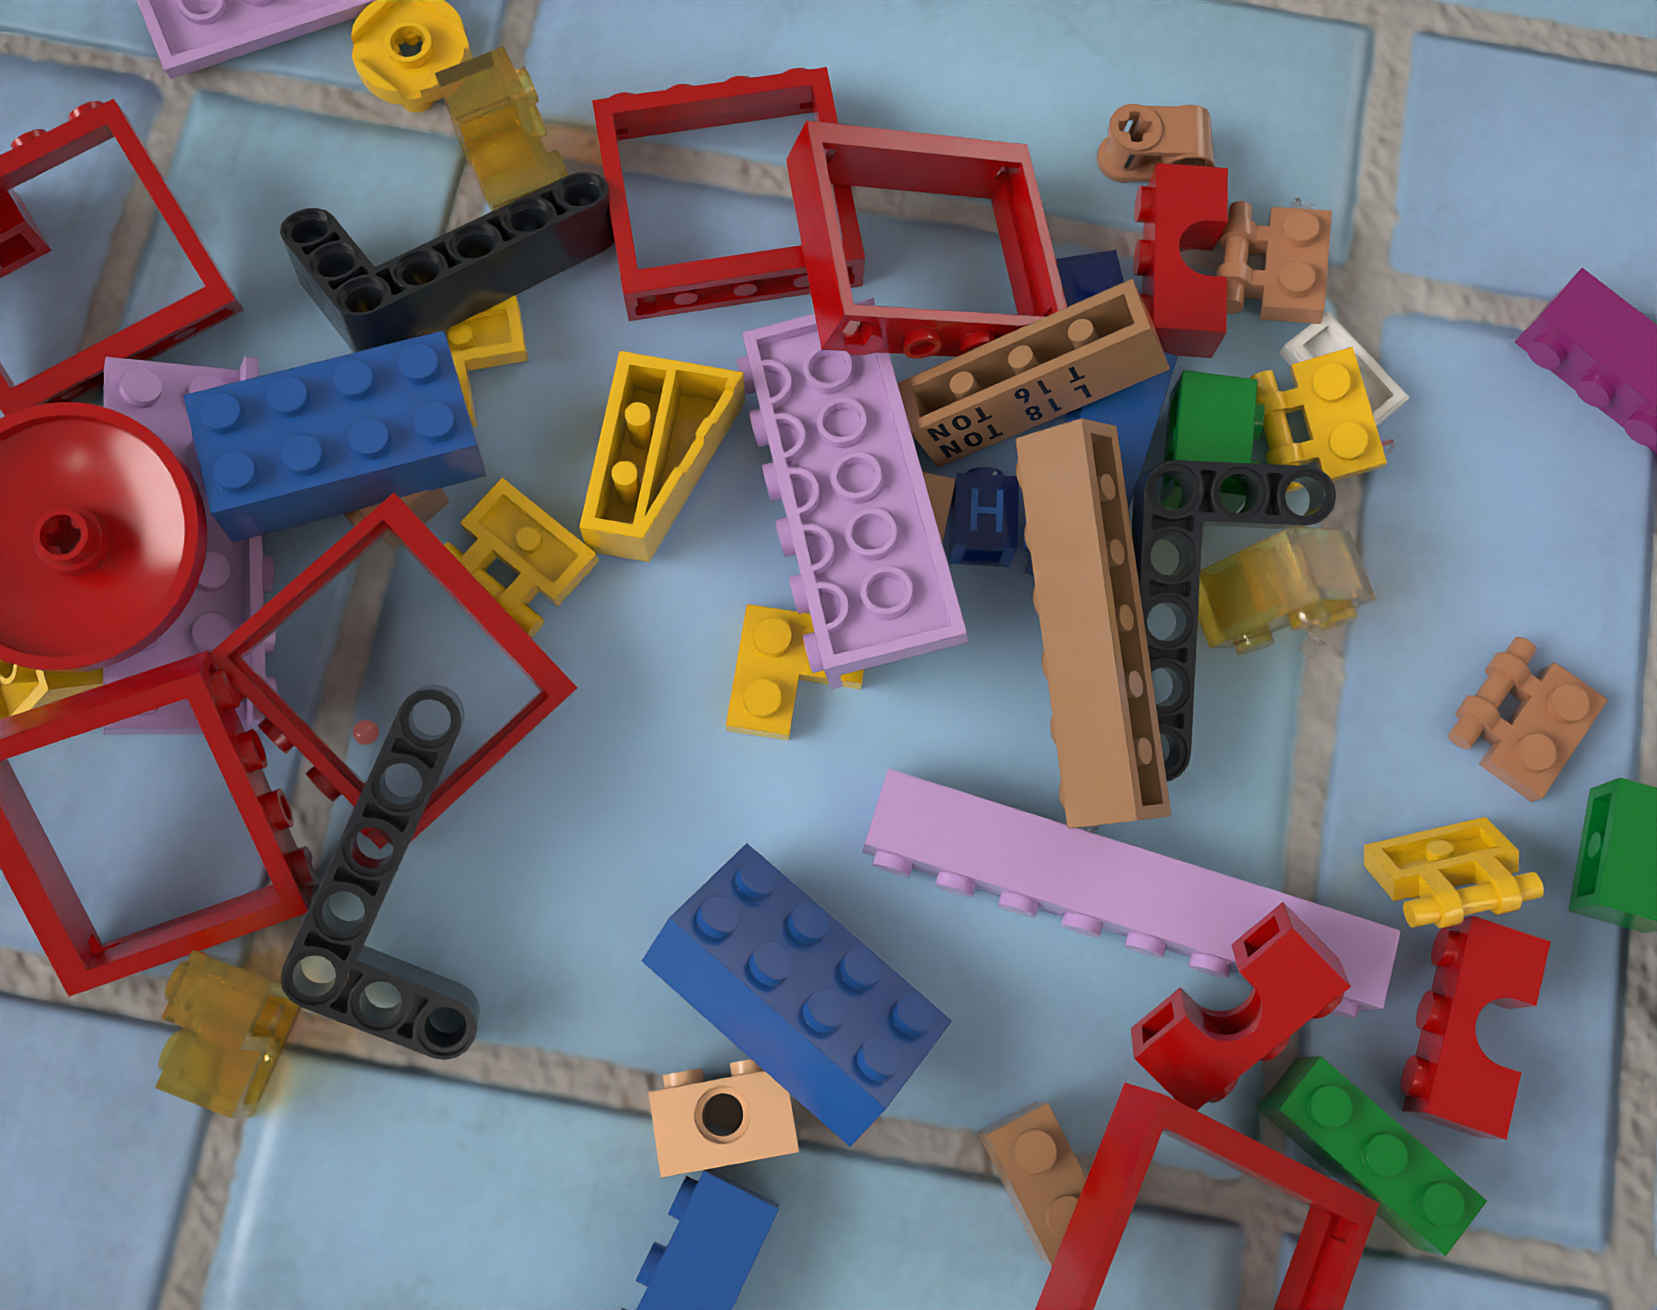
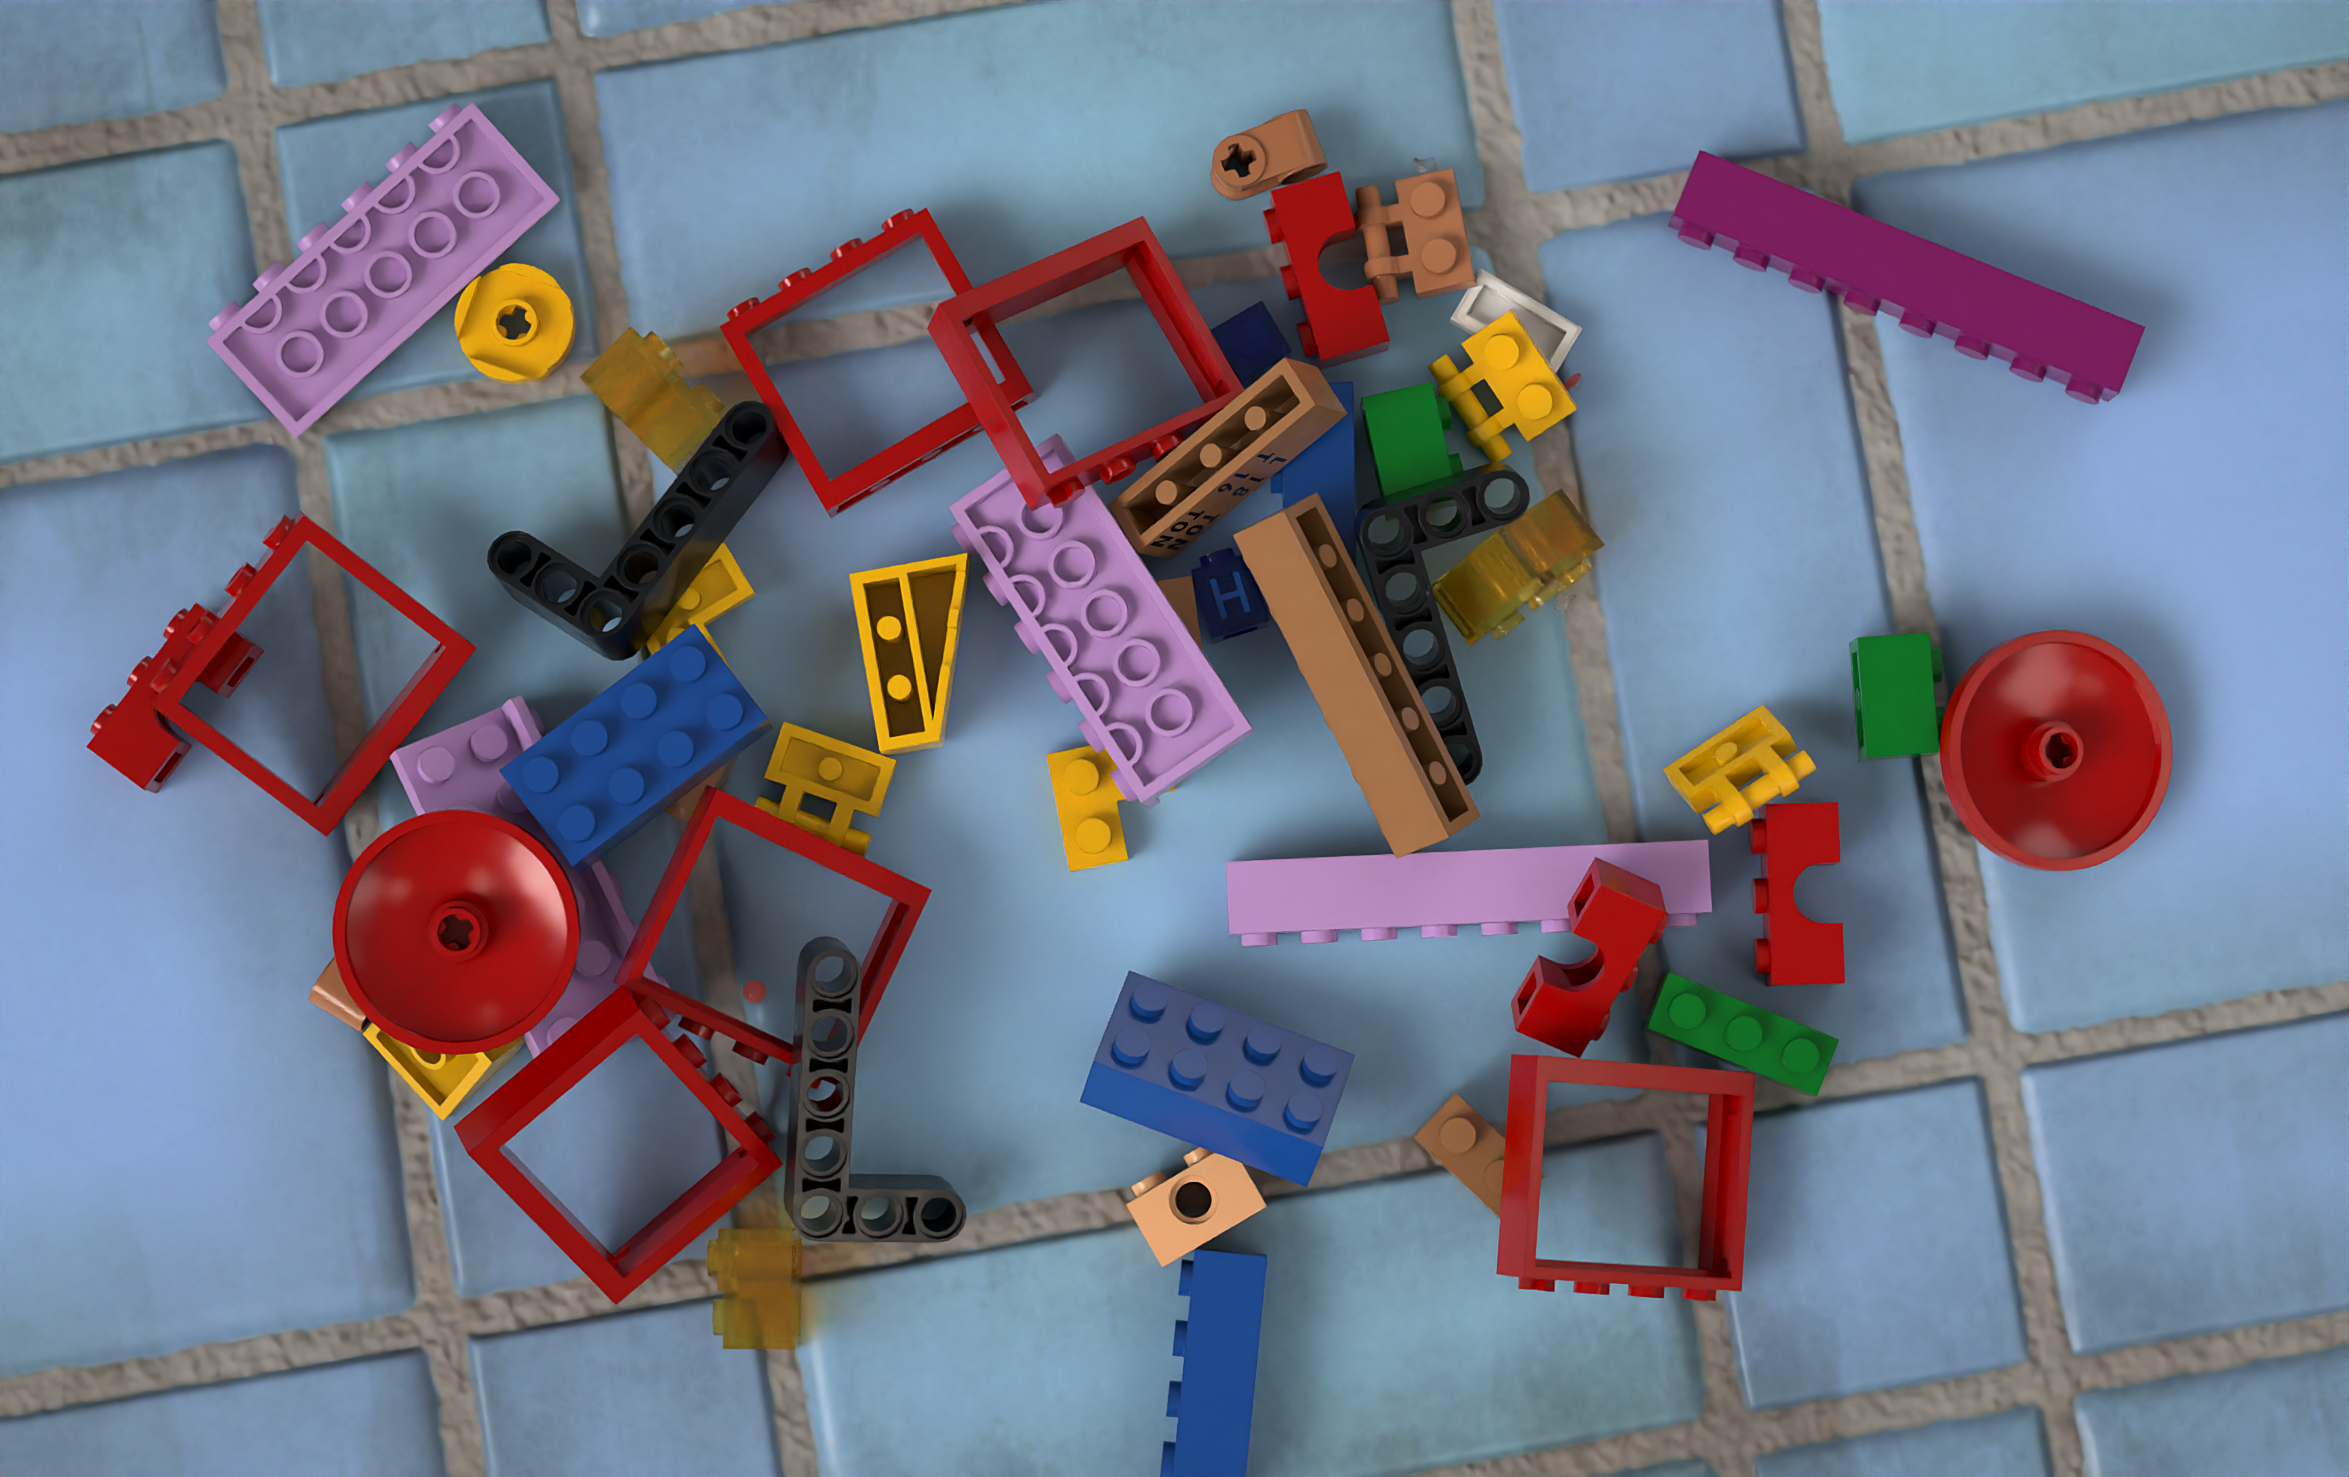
camera: 10 degrees left, 10 degrees up
nougat plate [1448,637,1608,802] -> none

